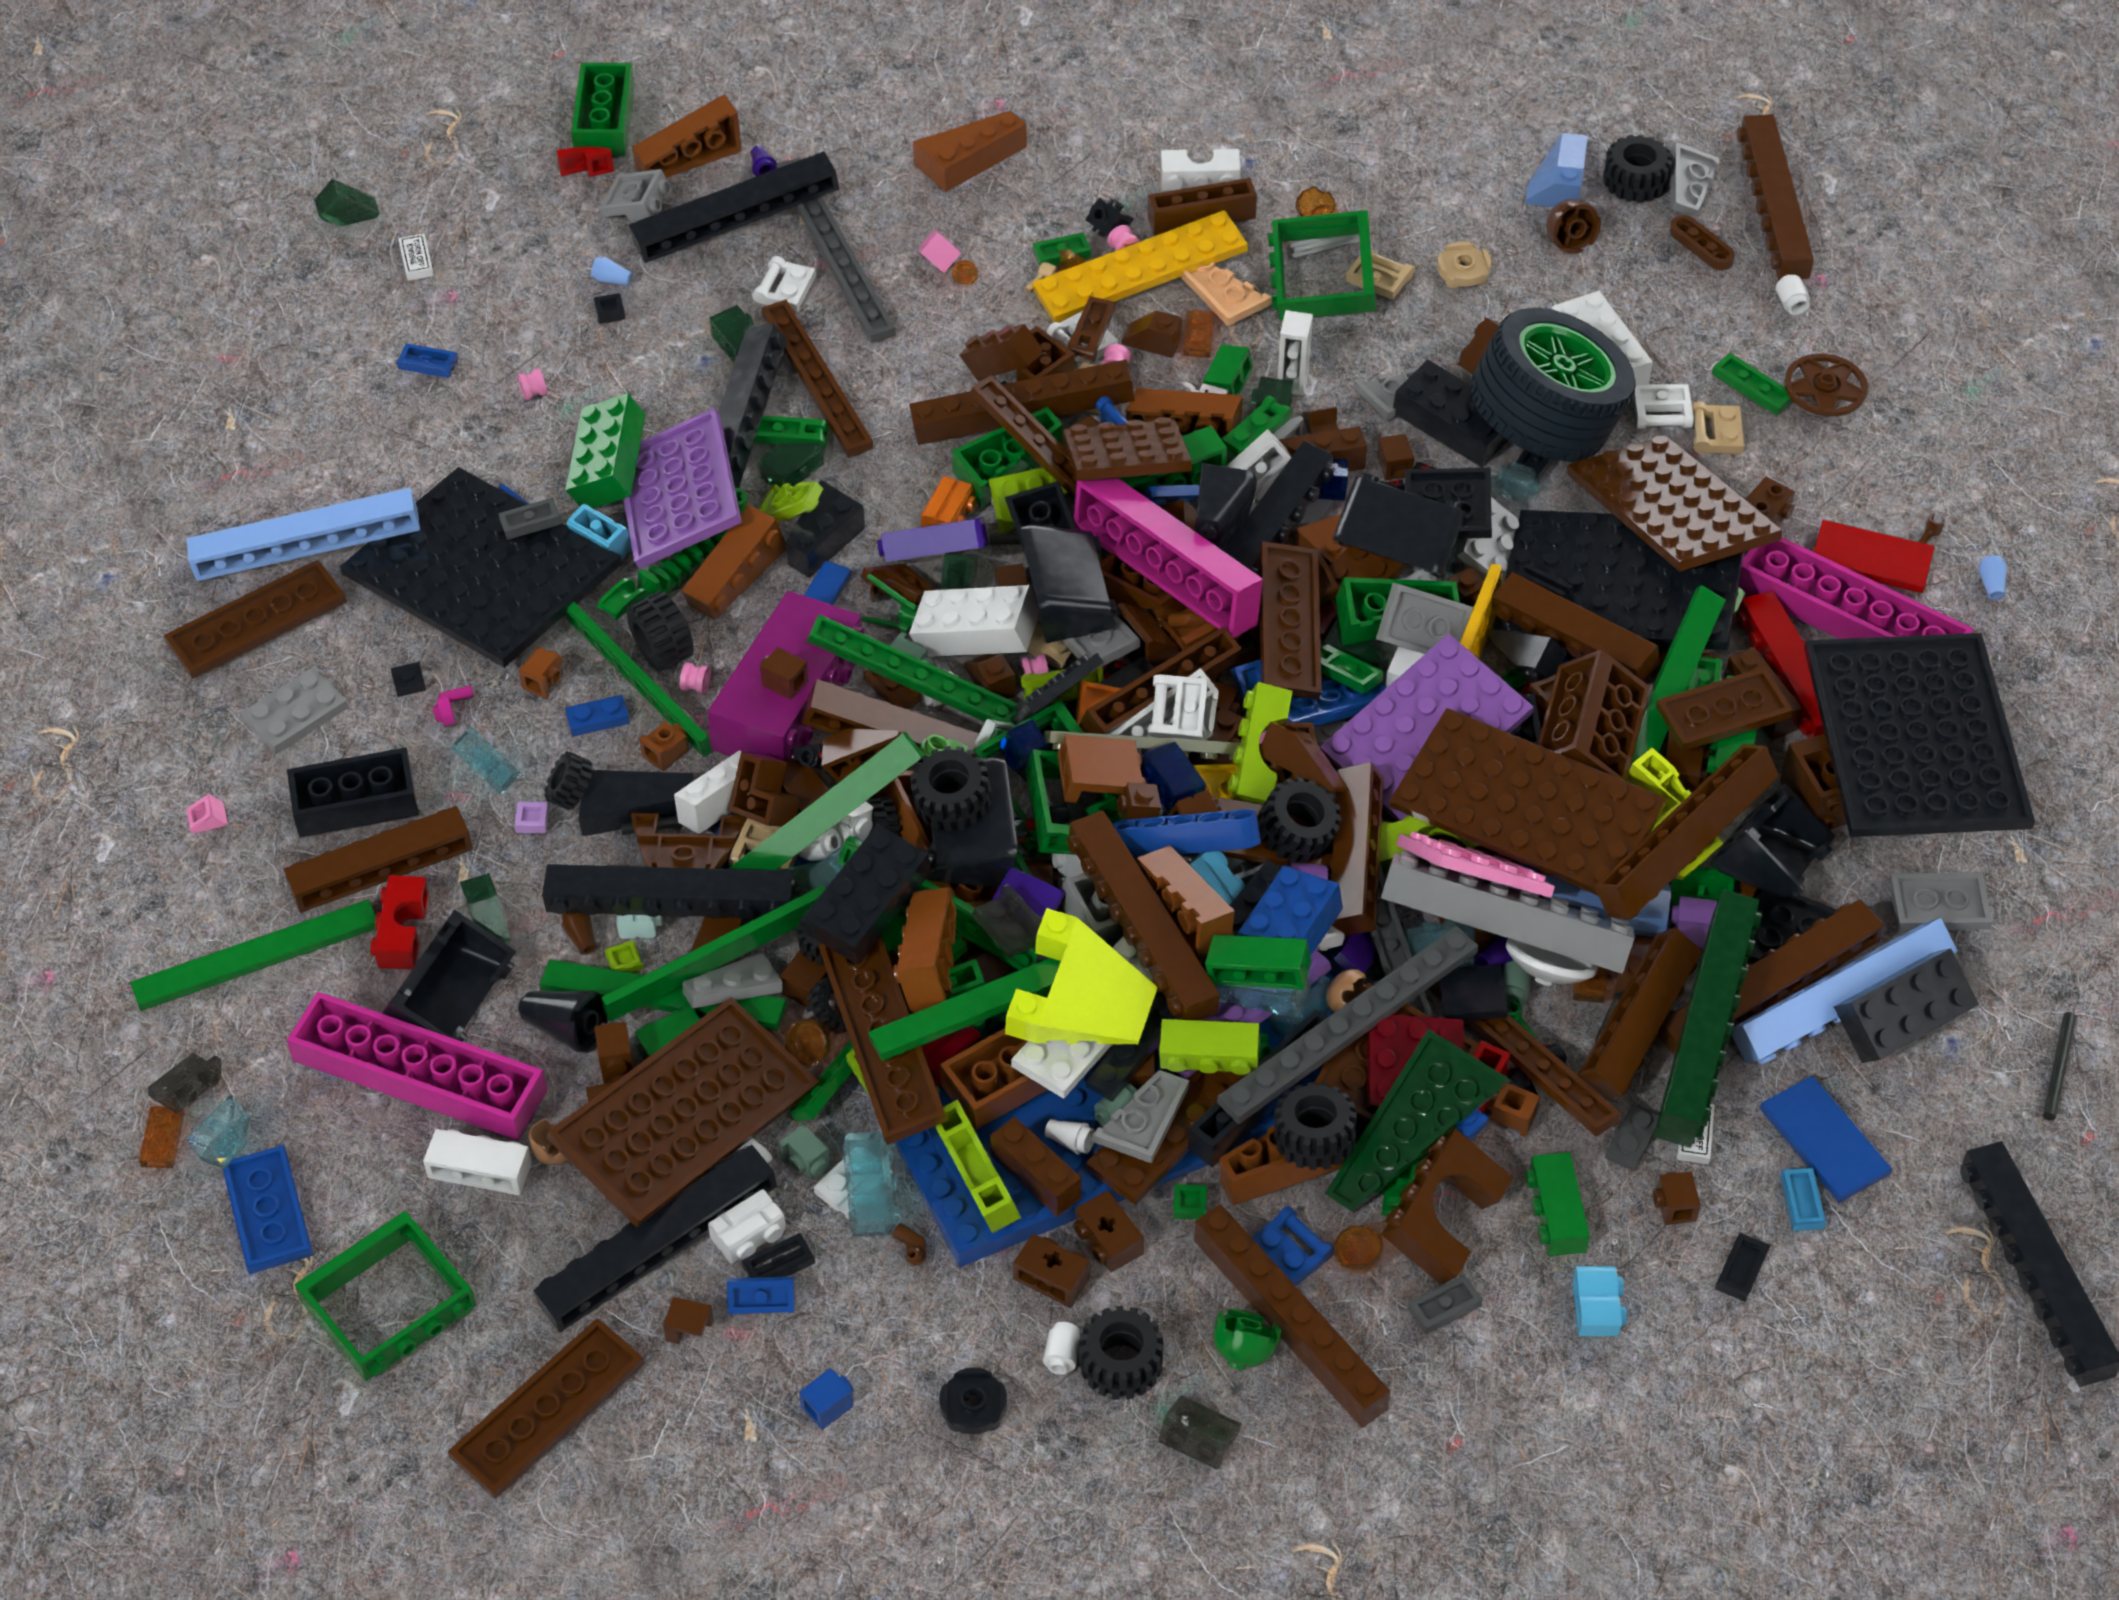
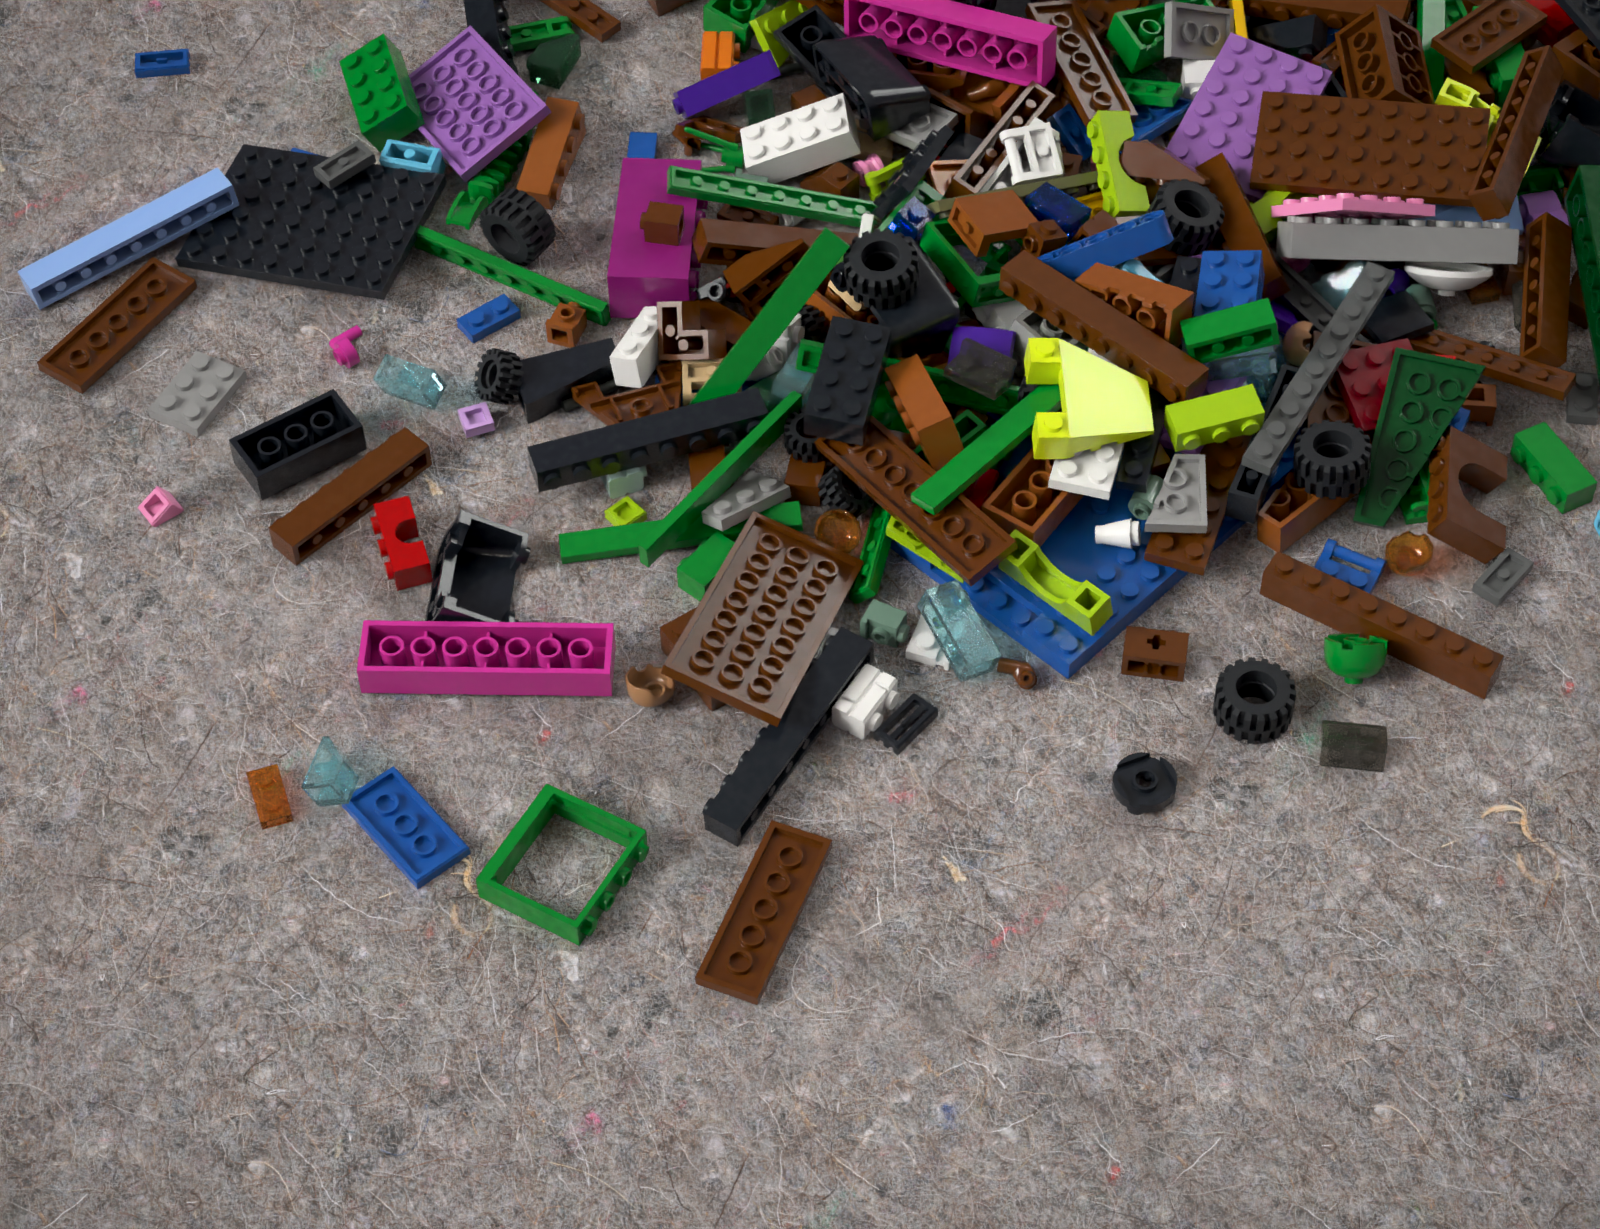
camera: 20 degrees left, 0 degrees up
green tile [130,899,376,1011] -> none
clear smoke bracket [148,1053,222,1114] -> none
black plate [390,662,426,697] -> none
white brick [423,1129,532,1196] -> none
clear green slope [460,873,511,943] -> none
bright pink wheel [517,368,547,400] -> none
black cone [518,991,609,1053] -> none
dark orange brick [519,647,563,700] -> none
reddish brown cone [561,913,597,955] -> none
reddish brown brick [594,1021,634,1084] -> none
reddish brown panel [663,1297,714,1344] -> none
bright pink wheel [680,662,711,695] -> none
blue plate [727,1277,795,1314] -> none
lime wing [758,481,823,523] -> none
black wedge [786,480,865,578] -> none
blue brick [799,1368,854,1430] -> none
reddish brown brick [990,1116,1081,1217] -> none
white brick [1043,1322,1080,1375] -> none
reddish brown brick [1073,1190,1144,1272] -> none
green plate [1173,1184,1207,1220] -> none

